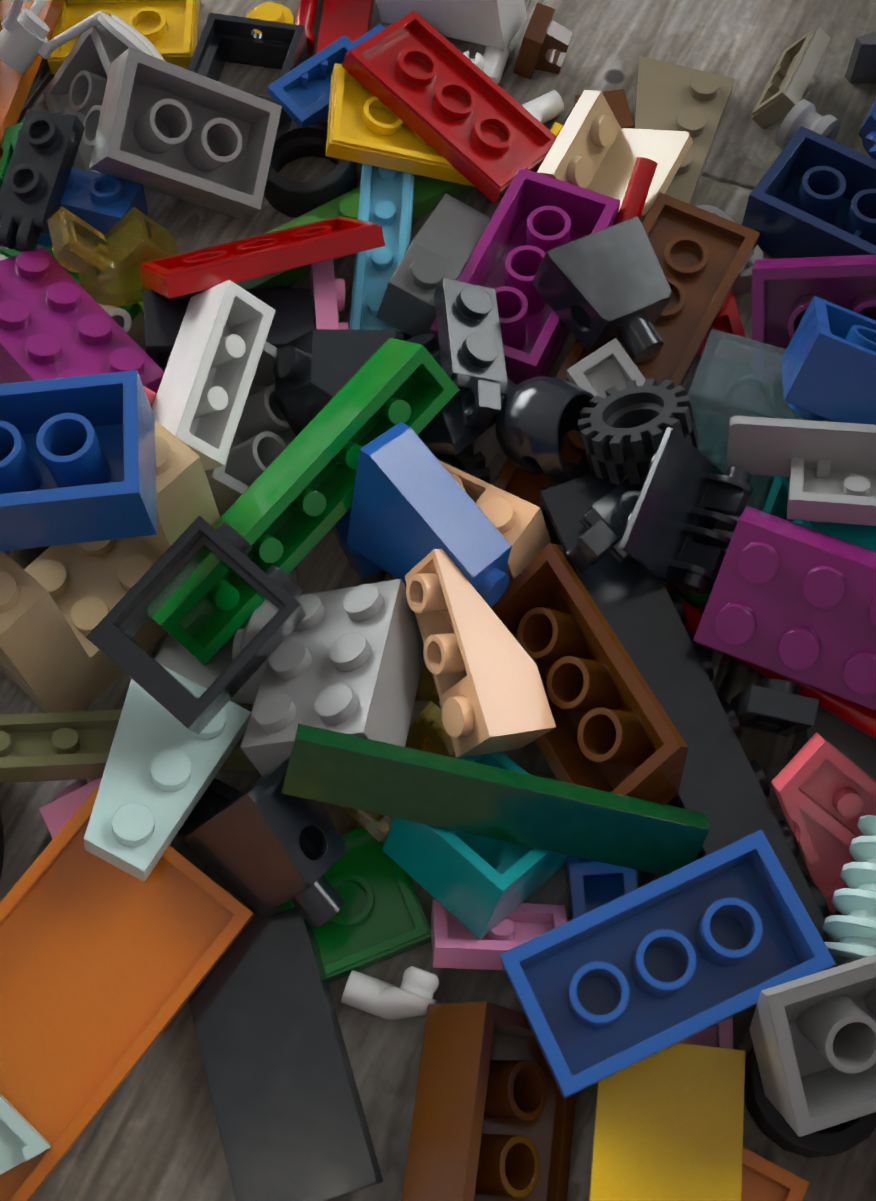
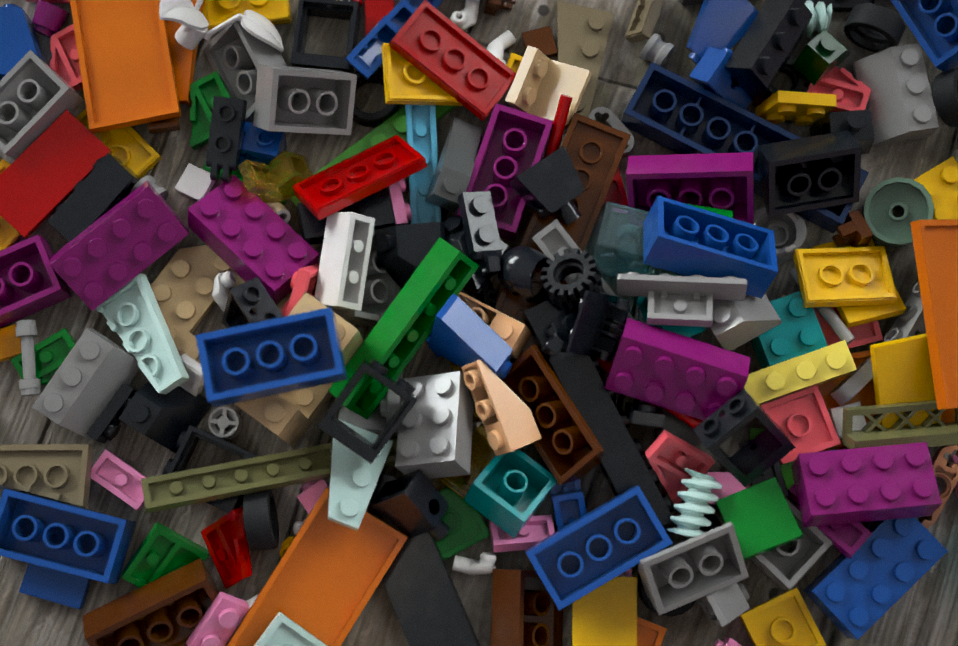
camera: 10 degrees left, 15 degrees up
dark green tile [282,723,710,876] -> none

